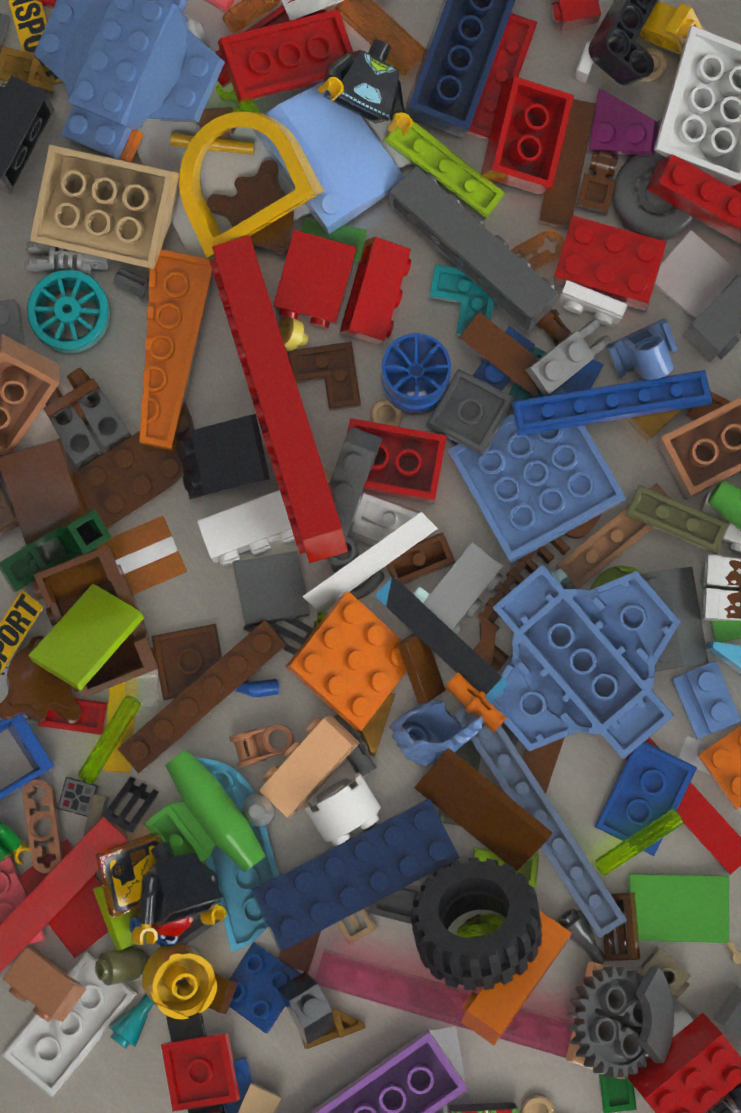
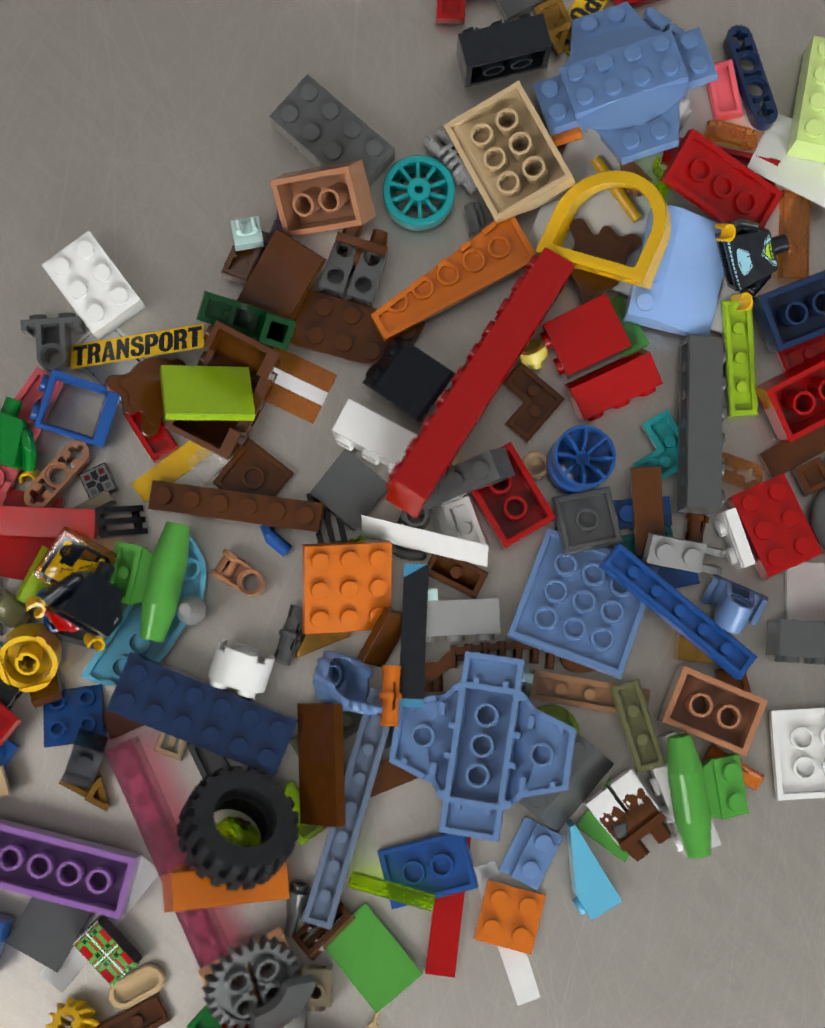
camera: 50 degrees right, 0 degrees up
clear neon green axle [78,695,141,784] -> none
light nougat brick [259,716,360,818] -> none

